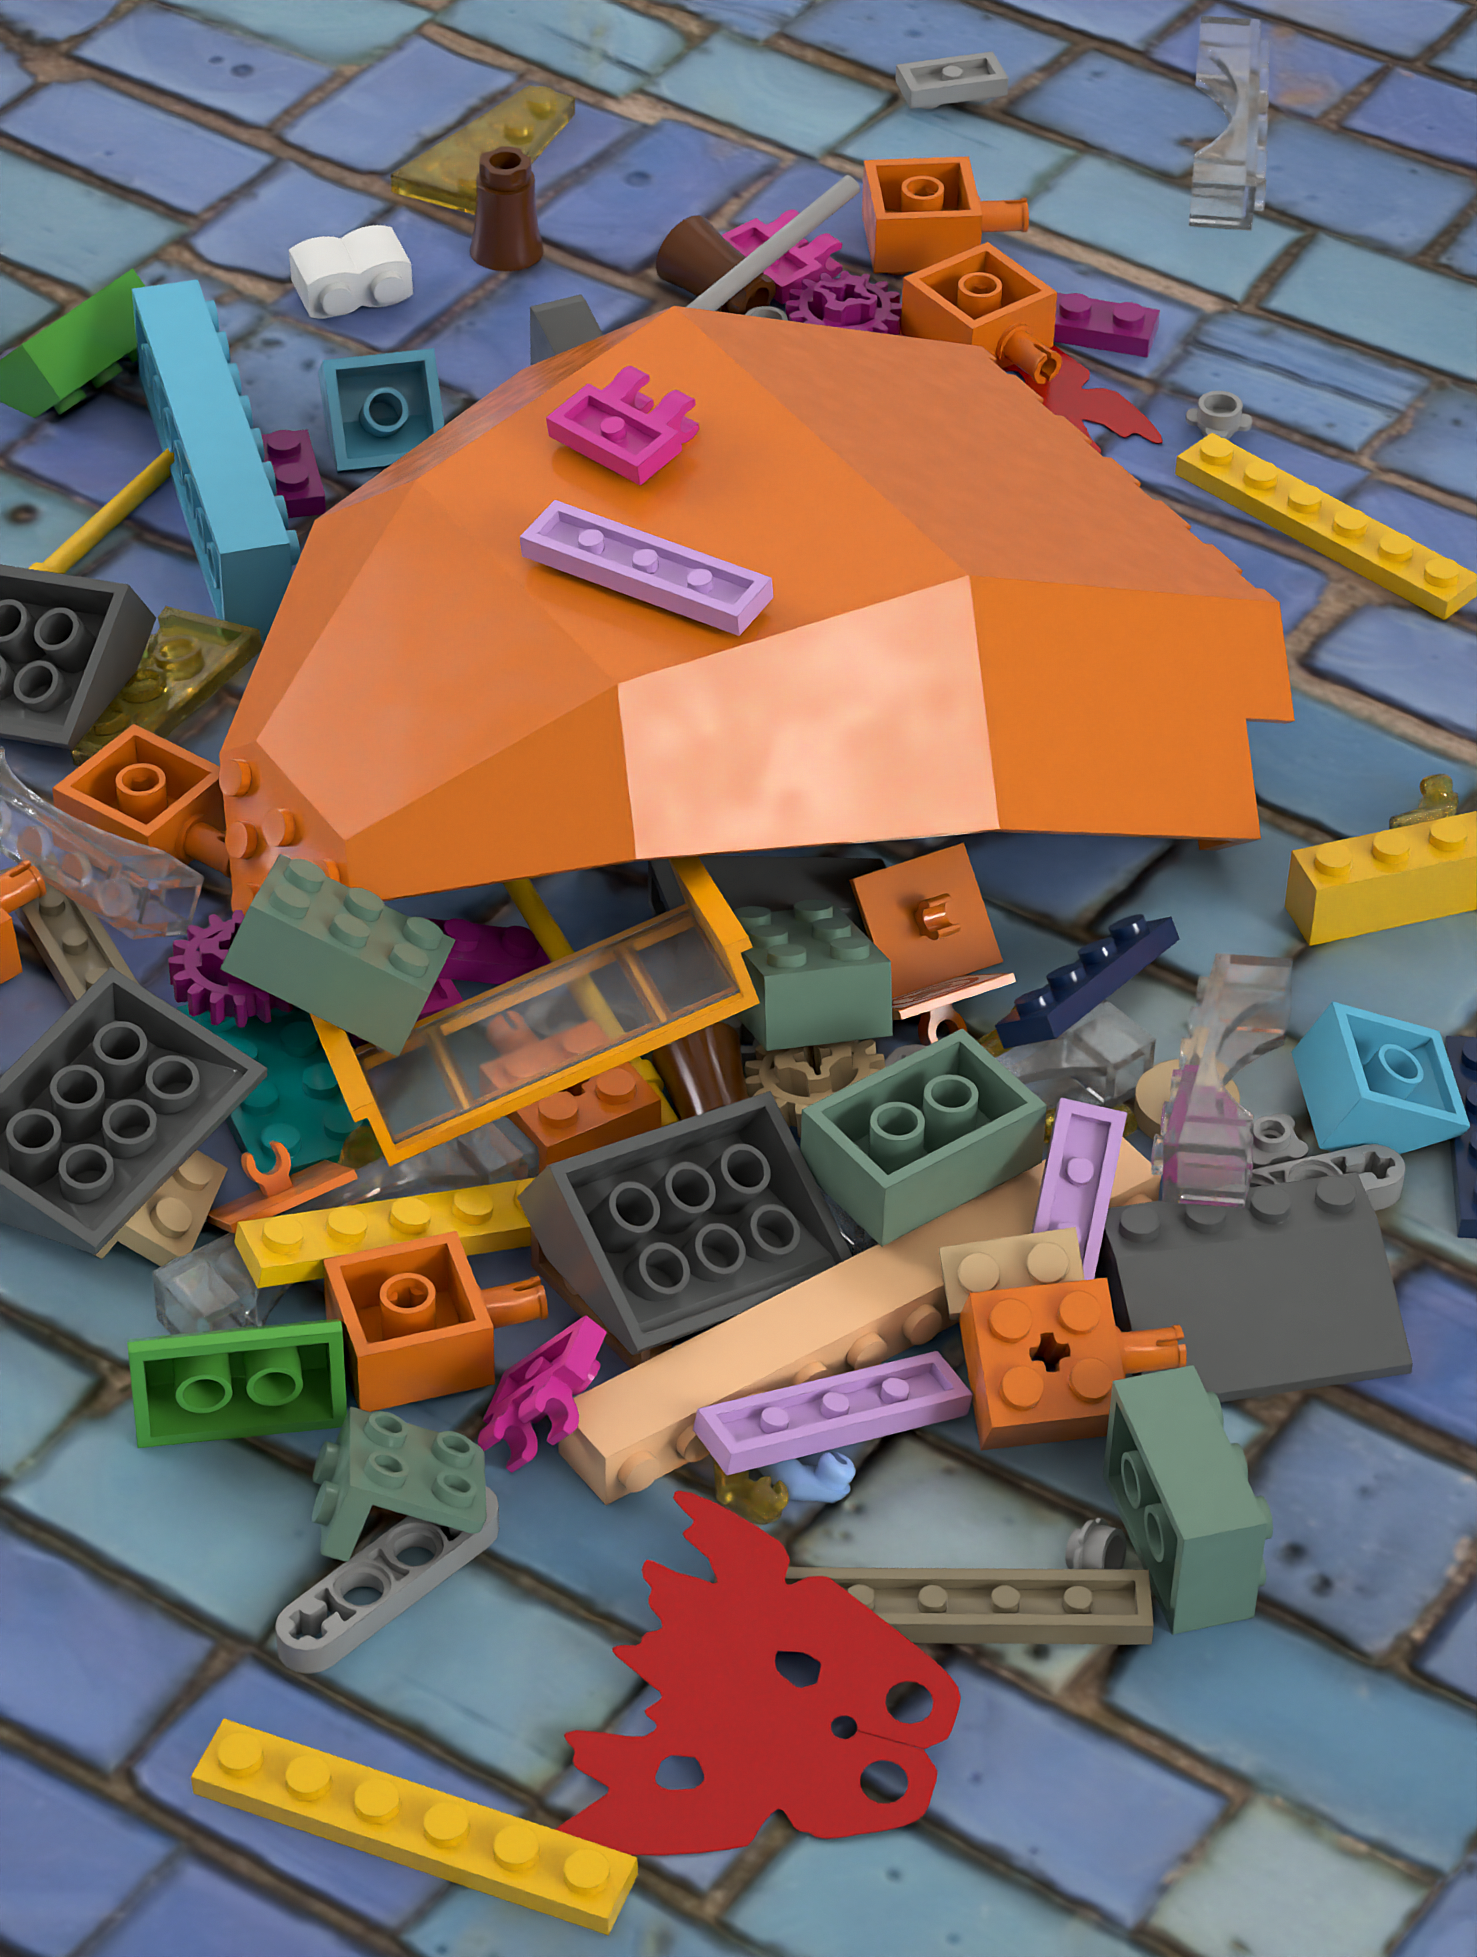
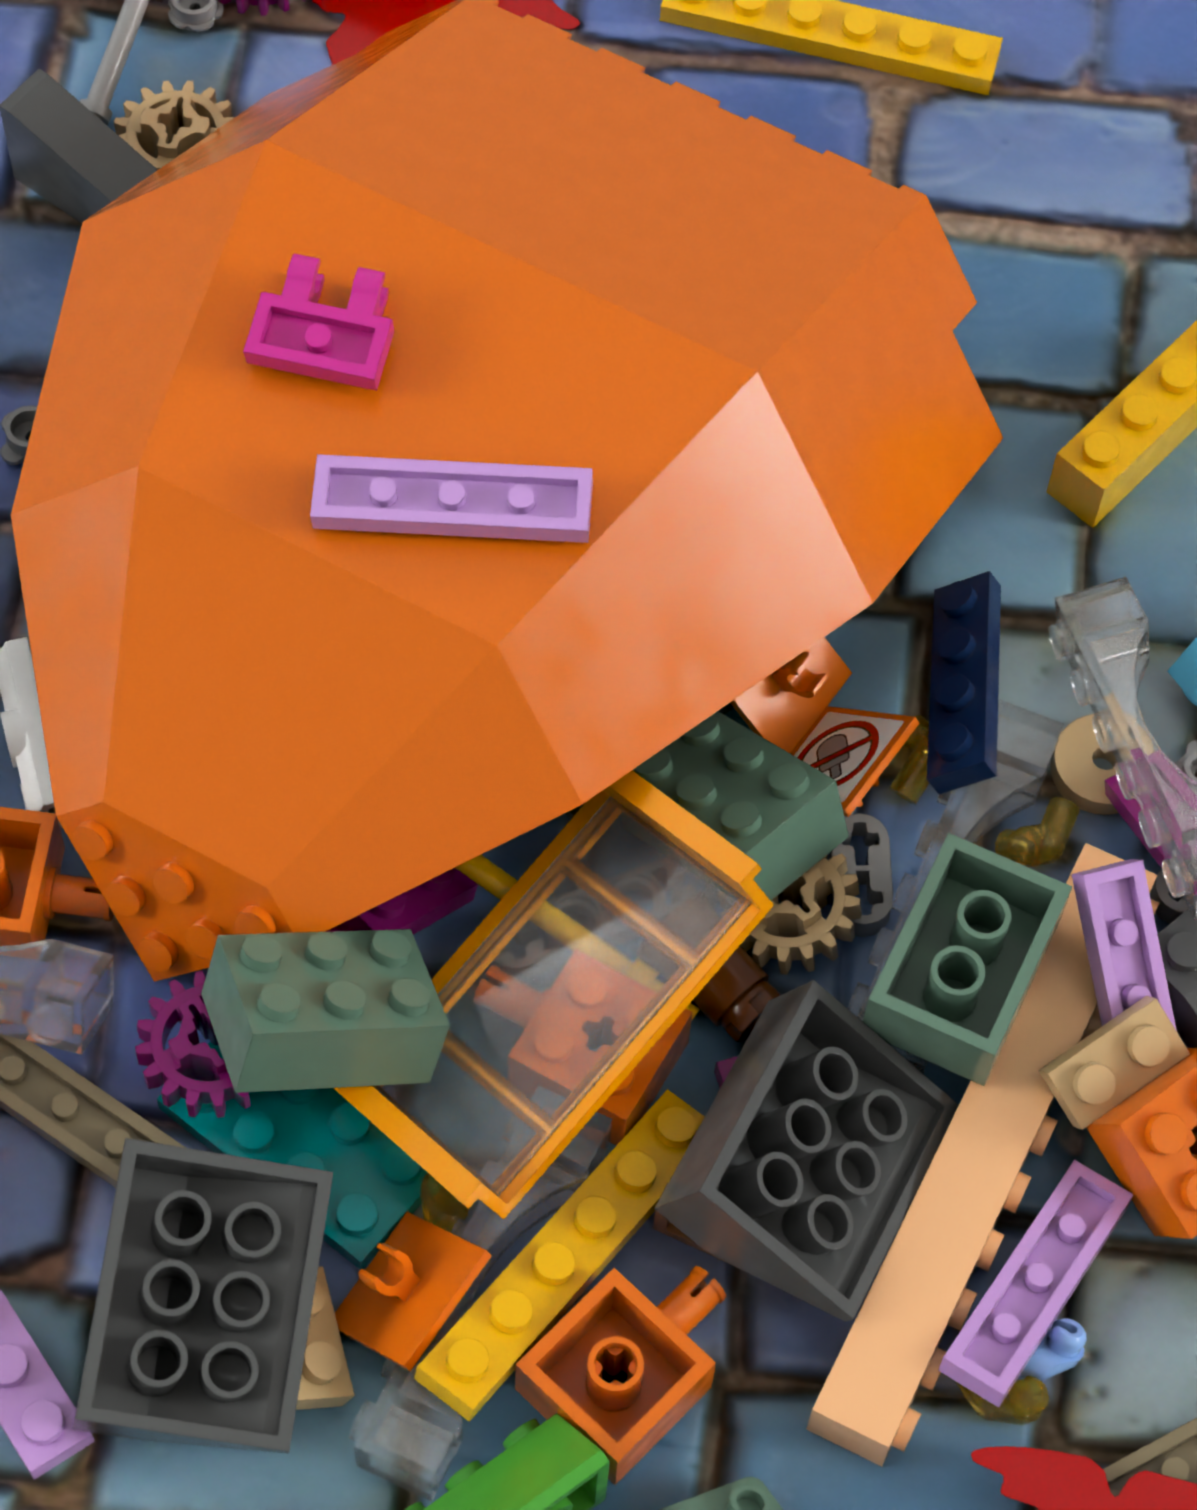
camera: 30 degrees left, 20 degrees up
dark pink plate [478,1315,607,1473] -> none
clear yellow arm [1389,774,1459,830] -> none

